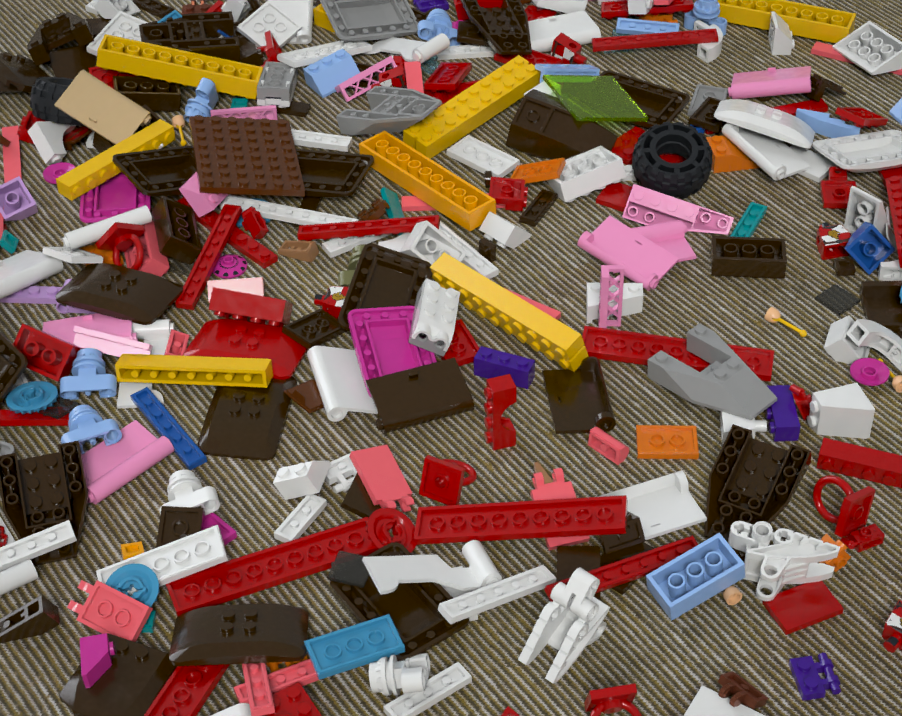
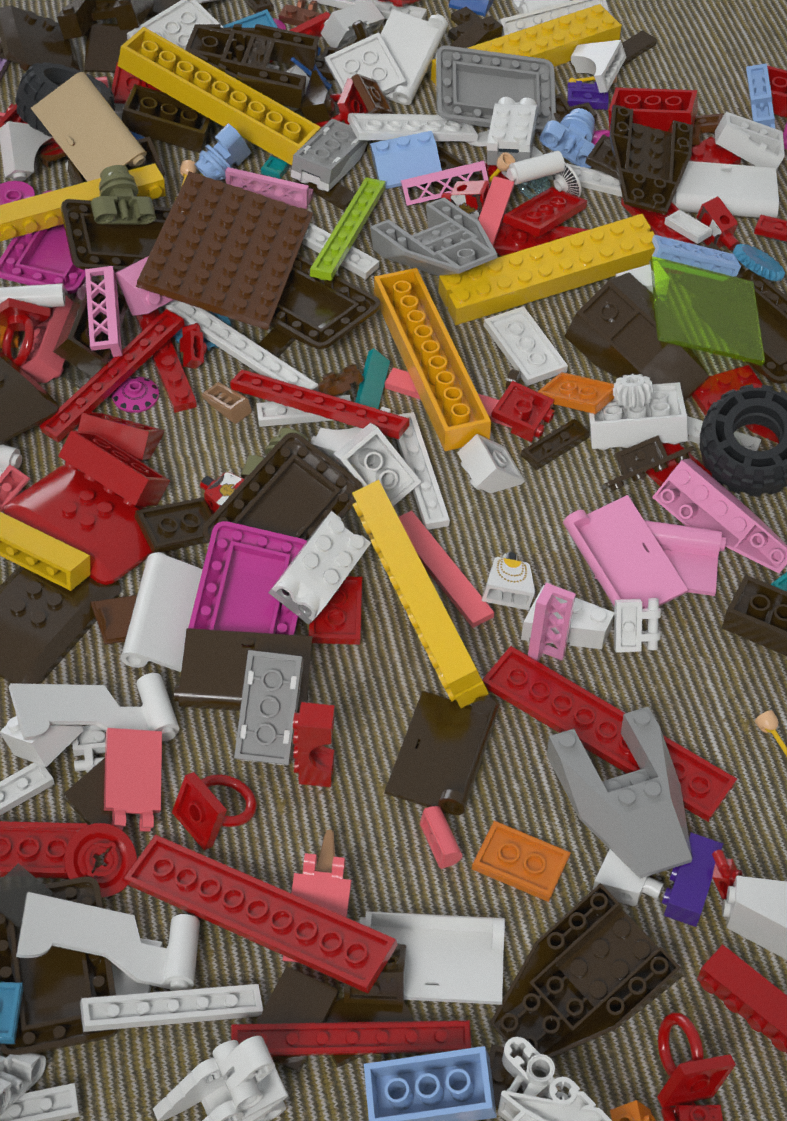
camera: 20 degrees right, 10 degrees up
dark purple brick [474,346,535,389] -> none
dark brown plate [478,238,496,262] -> none
none -> white door [9,673,179,741]
none -> bright pink fence [85,266,122,357]
none -> olive beam [91,165,156,224]
none -> light grey piece [234,650,304,766]
none -> lime plate [310,177,386,281]
none -> reddish brown tile [351,73,393,114]
none -> white torso [482,552,535,610]
none -> white piece [487,97,538,165]
none -> light nougat hinge [488,152,515,184]
none -> white dish [552,163,582,197]
none -> dark brown bracket [602,435,694,491]
none -> white gear [613,373,654,408]
none -> white plate [614,598,661,652]
none -> white tile [664,210,713,244]
none -> dark azure gear [733,244,785,281]

